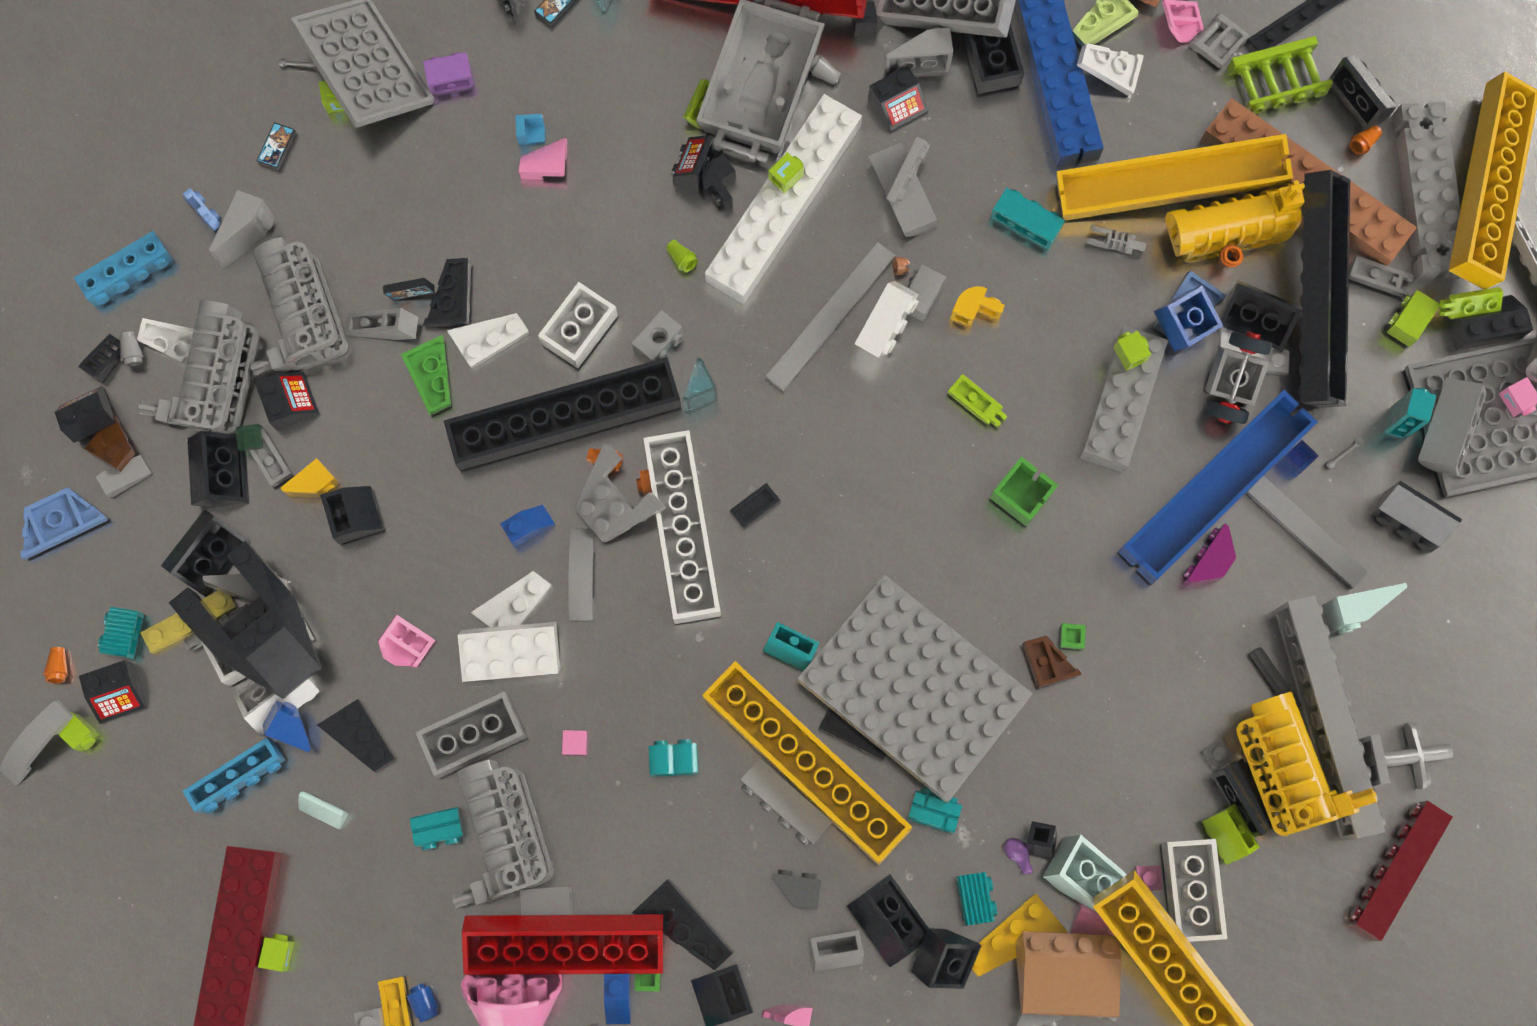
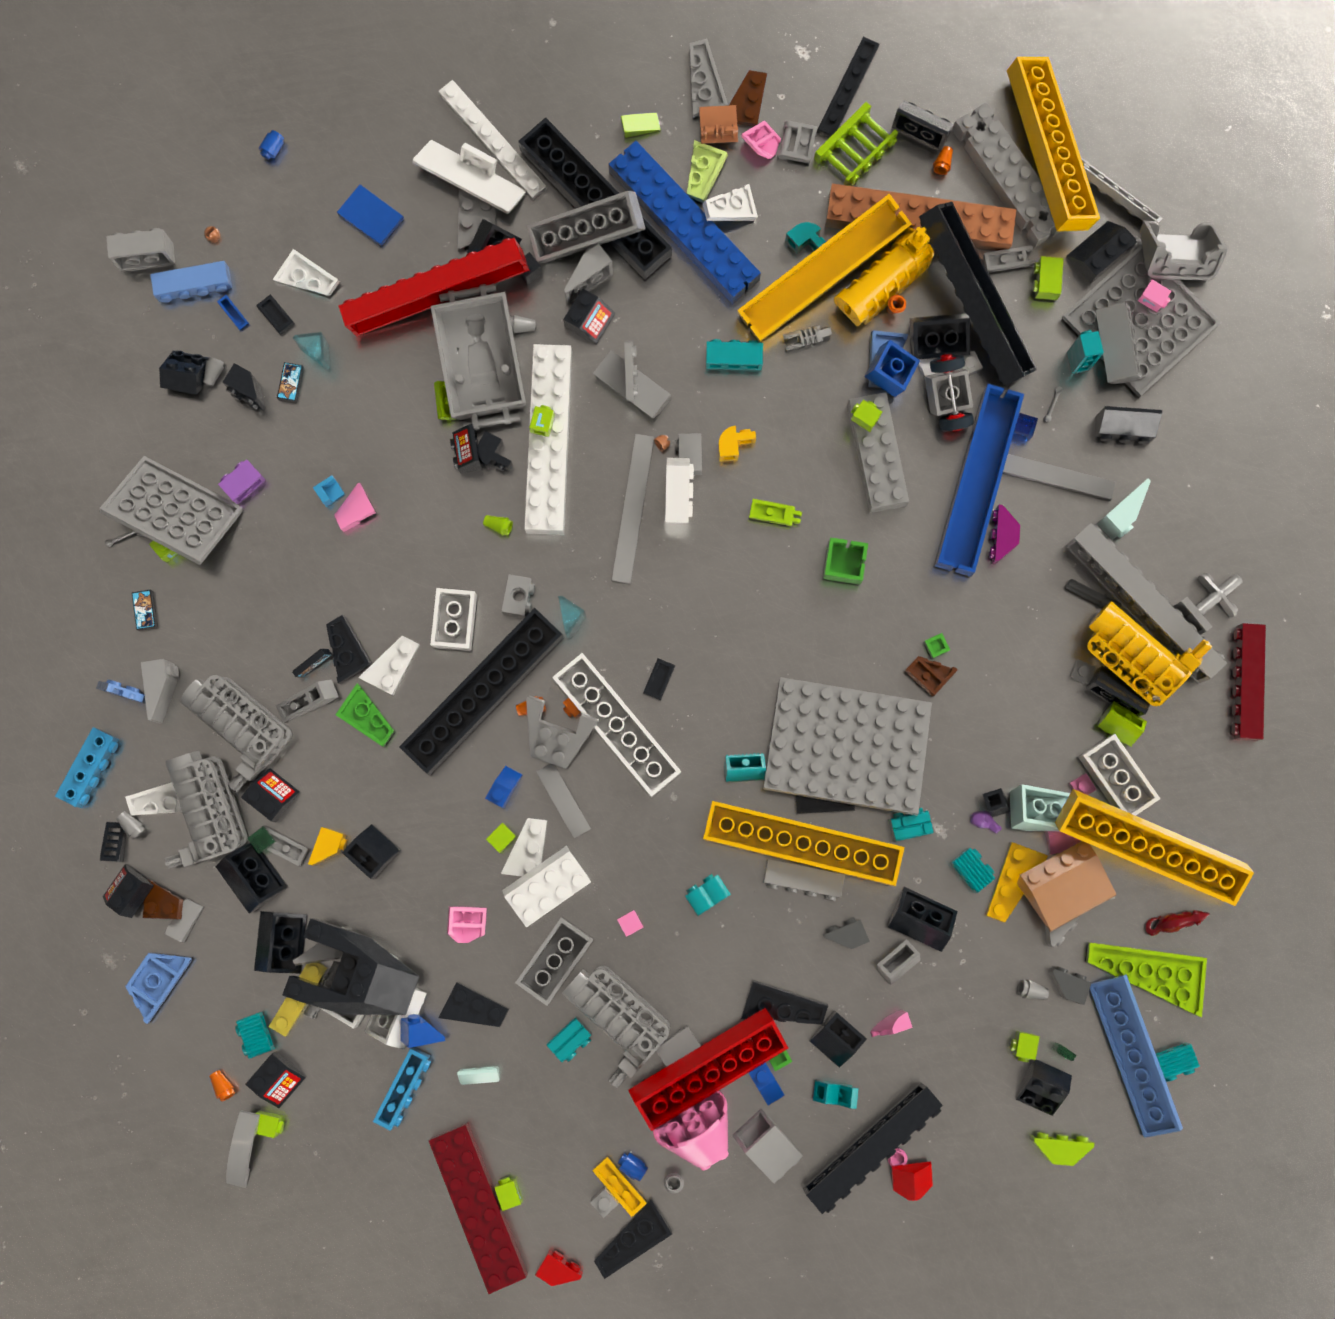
camera: 30 degrees left, 5 degrees up
black slope [911,928,982,989] -> none
lime hinge [1439,287,1503,319] -> none
none -> lime panel [486,823,516,853]
none -> teal brick [785,222,826,253]

